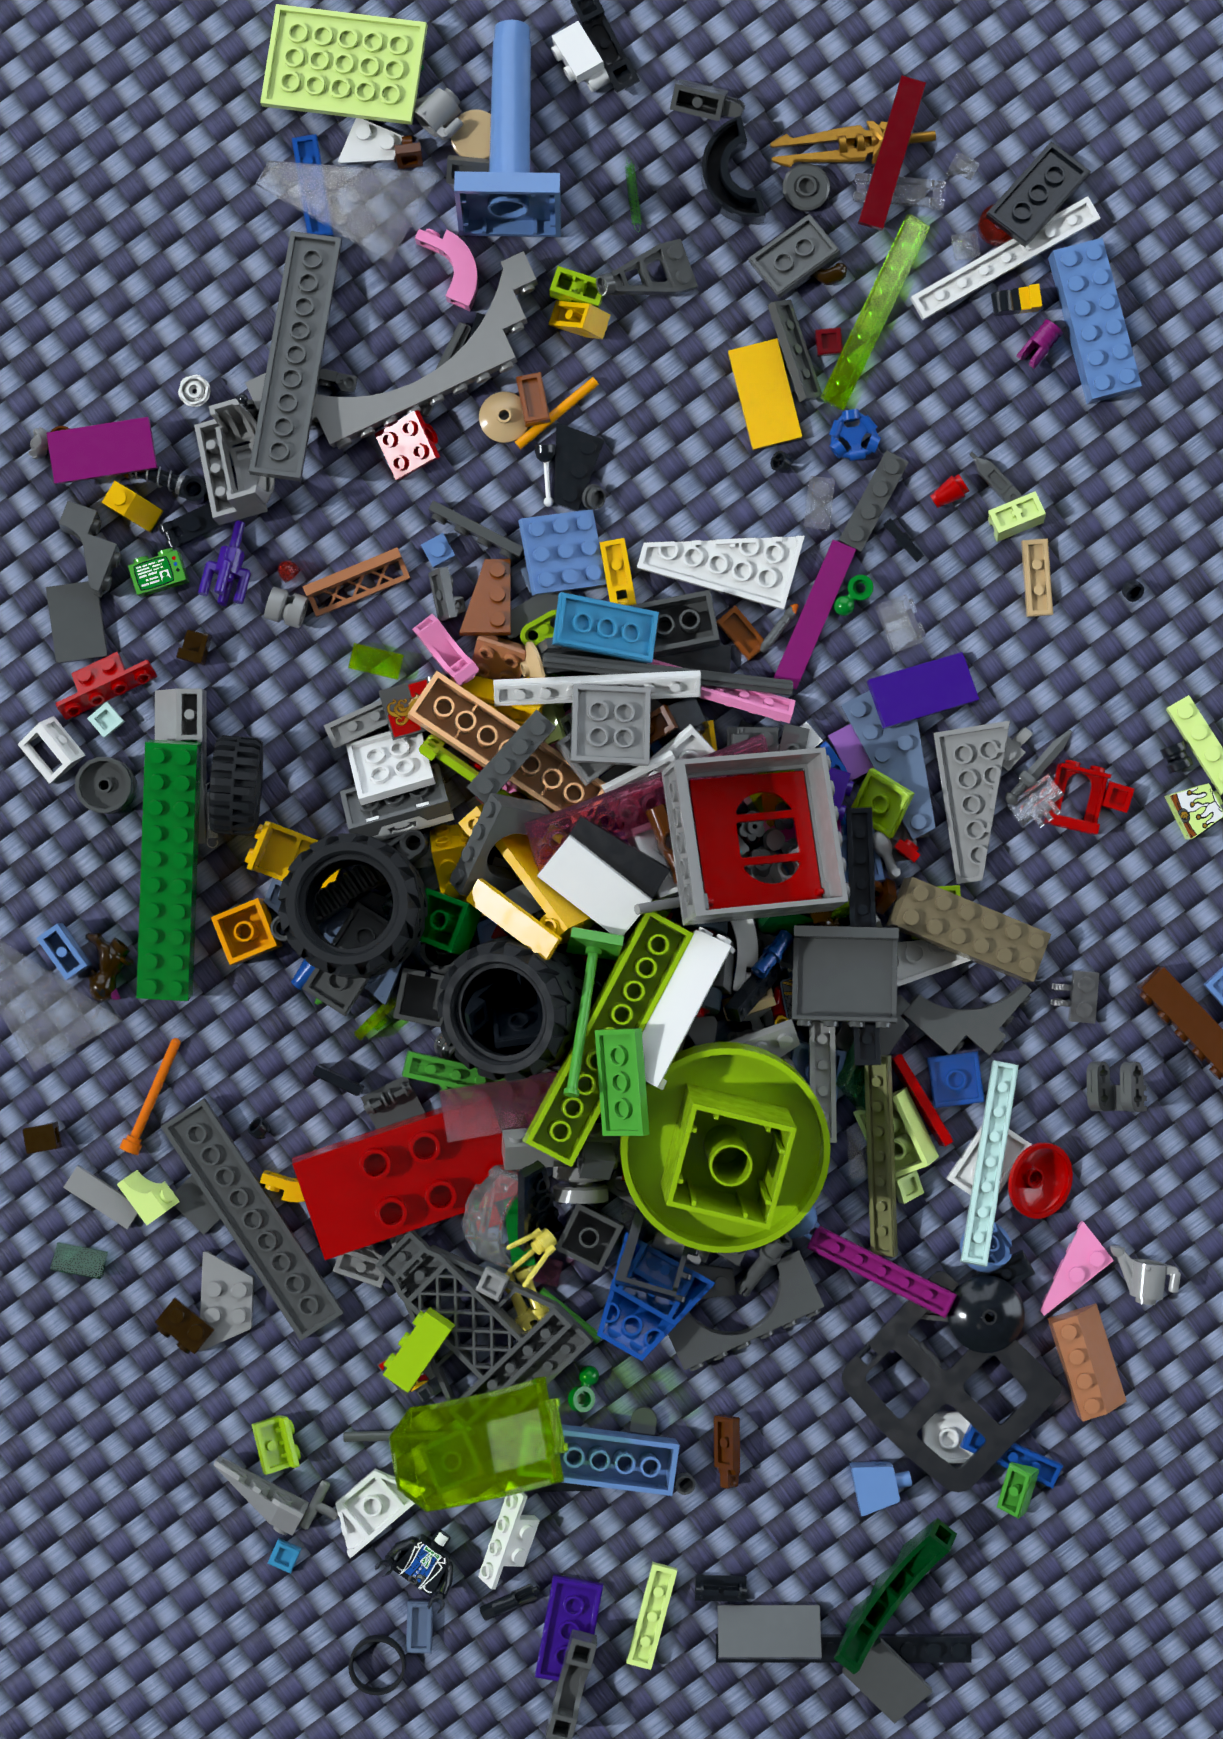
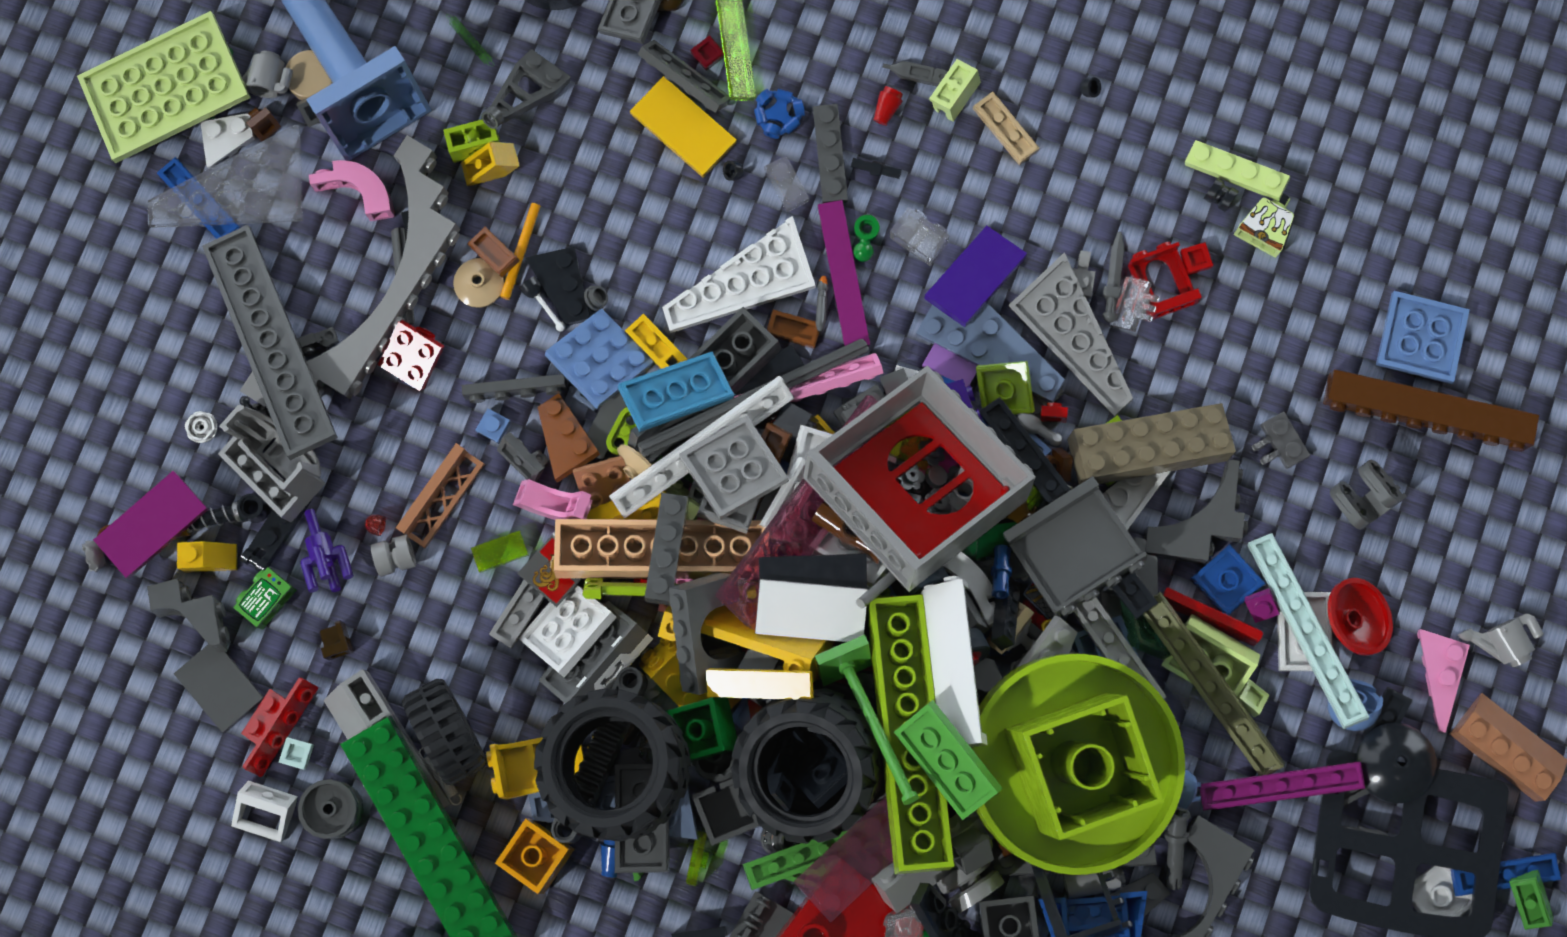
camera: 25 degrees left, 10 degrees down
none -> magenta plate [1245,588,1280,623]

